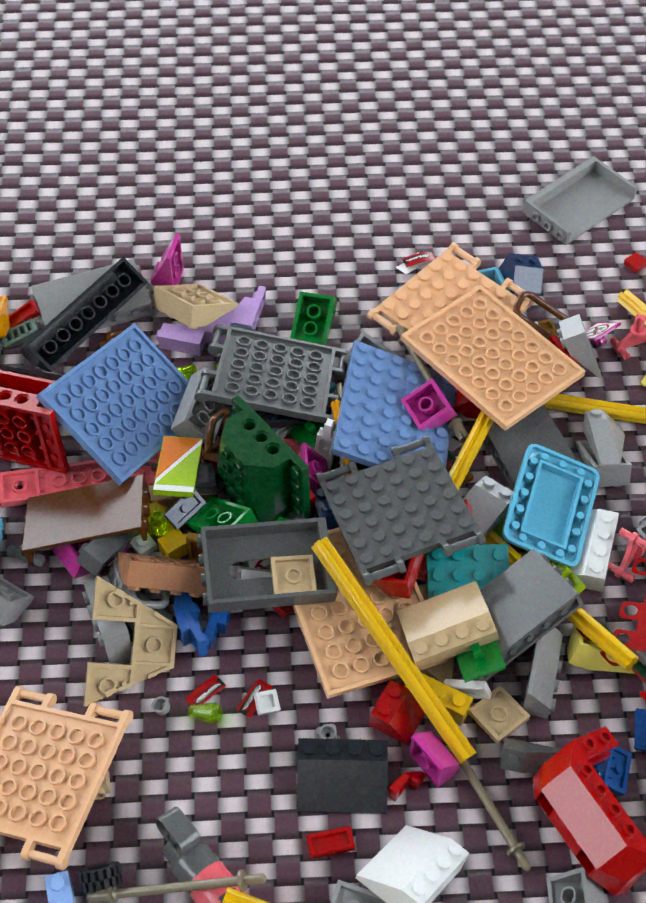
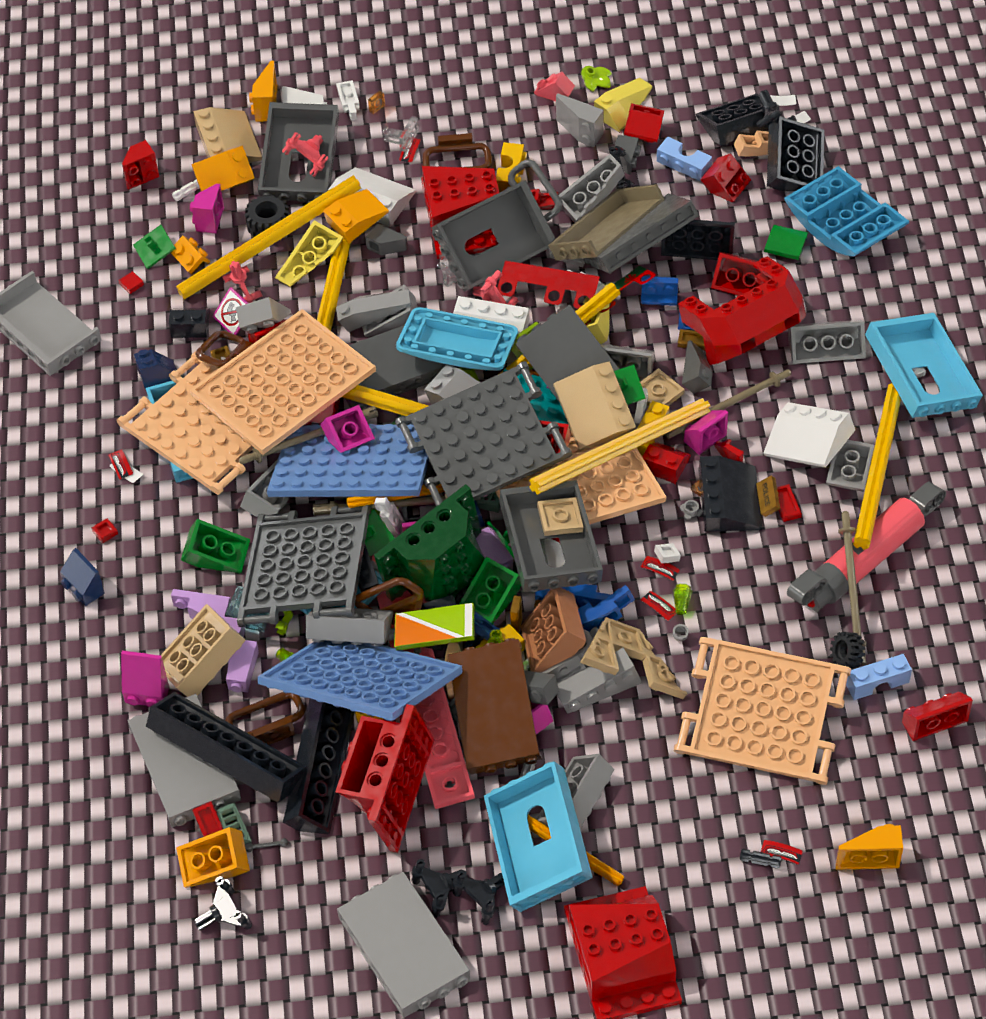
camera: 90 degrees left, 0 degrees up
none -> slope [60,548,105,606]
none -> red tile [91,518,118,544]
none -> black slope [168,308,210,338]
none -> pearl gold tile [756,475,780,517]

